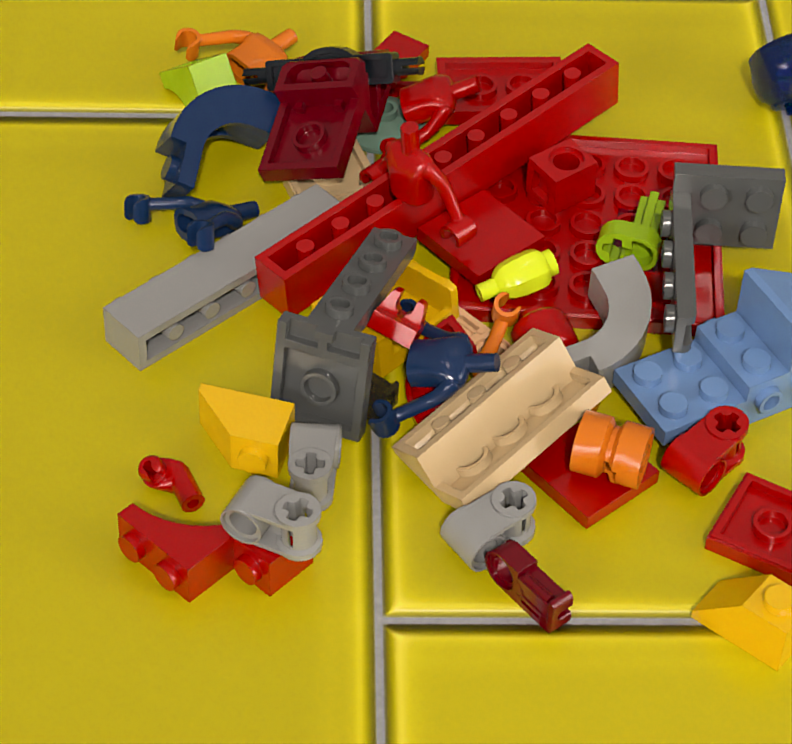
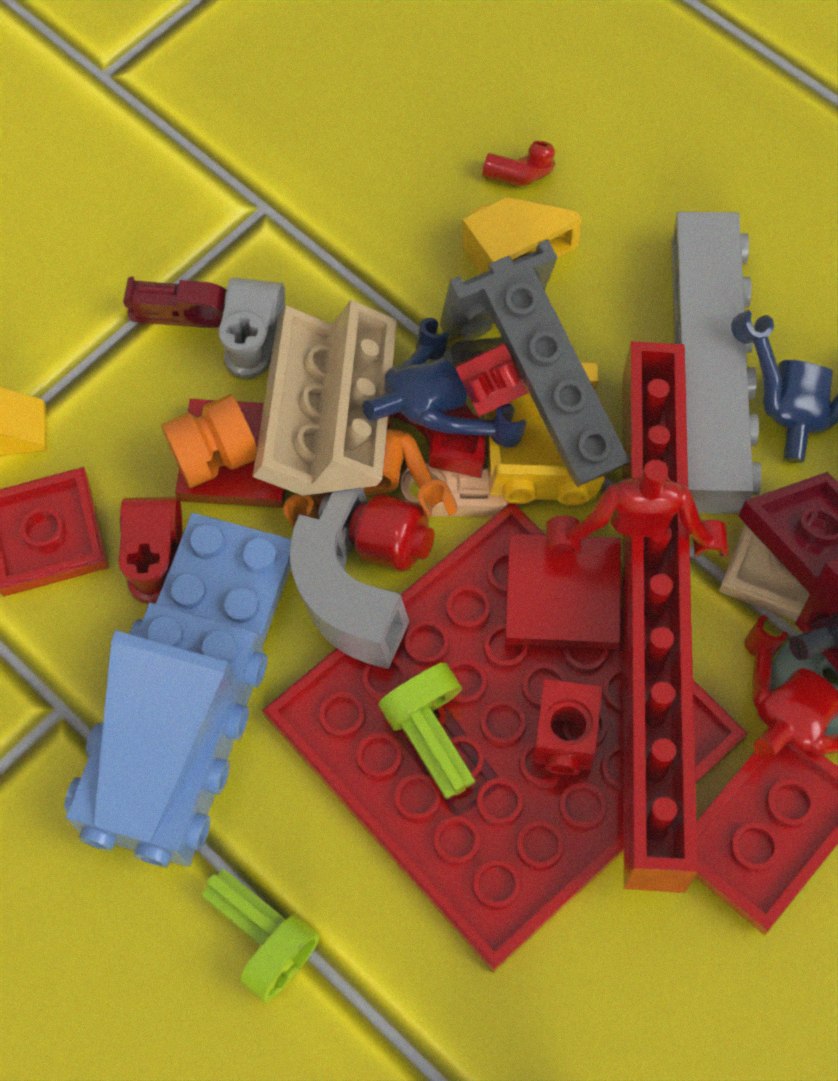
camera: 140 degrees right, 20 degrees up
red arch [117,503,313,603] -> none
light grey piece [220,475,323,562] -> none
light grey piece [288,422,342,514] -> none
neon yellow plant [475,249,559,302] -> none
dark grey bracket [660,162,786,353] -> none

